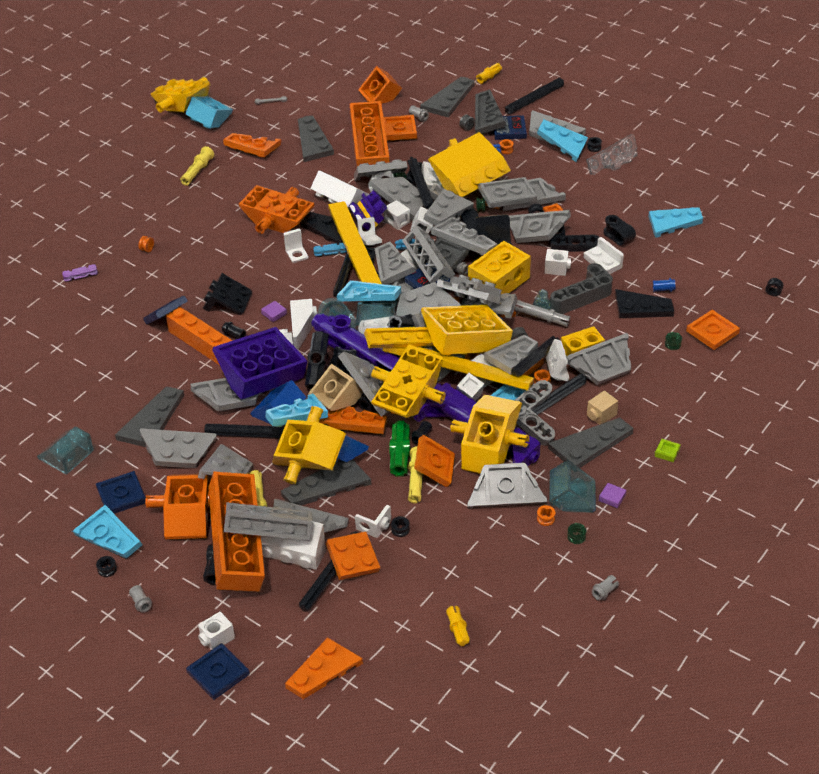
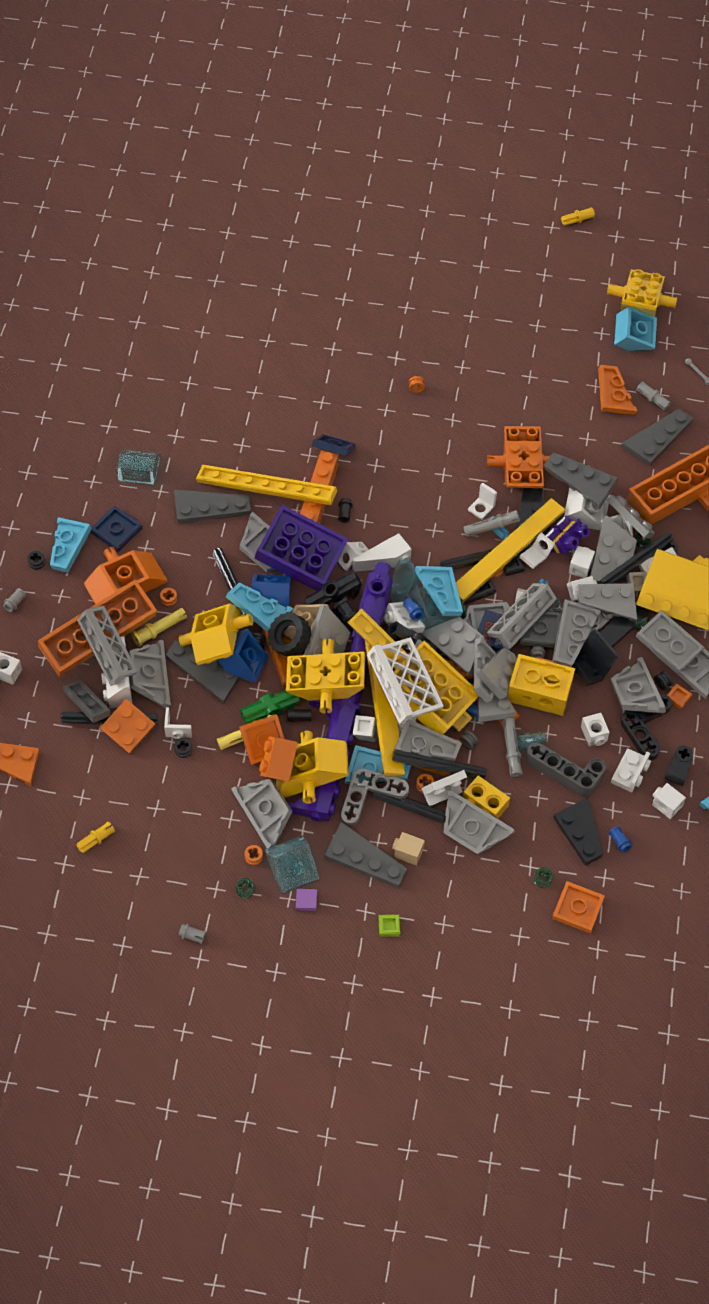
camera: 60 degrees right, 15 degrees up
medium lavender axle [62,264,98,282] -> none
light grey wing [140,428,216,468] -> none
light yellow pin [180,147,214,186] -> none
light grey wing [198,444,253,479] -> none
black bracket [203,273,252,315] -> none
medium lavender tile [261,301,287,322] -> none
light grey wing [375,241,416,285] -> none
black bush [765,278,784,296] -> none
none -> dark grey plate [63,679,110,723]
none -> yellow tile [196,465,337,505]
none -> orange slope [259,736,298,782]
none -> black tyre [267,612,311,657]
none -> white fence [367,637,444,724]
none -> blue pin [403,598,424,621]
none -> light grey pin [464,510,520,538]
none -> dark grey wing [544,452,618,509]
none -> yellow axle [561,207,595,226]
none -> light grey pin [636,381,671,411]
none -> white brick [652,783,686,819]

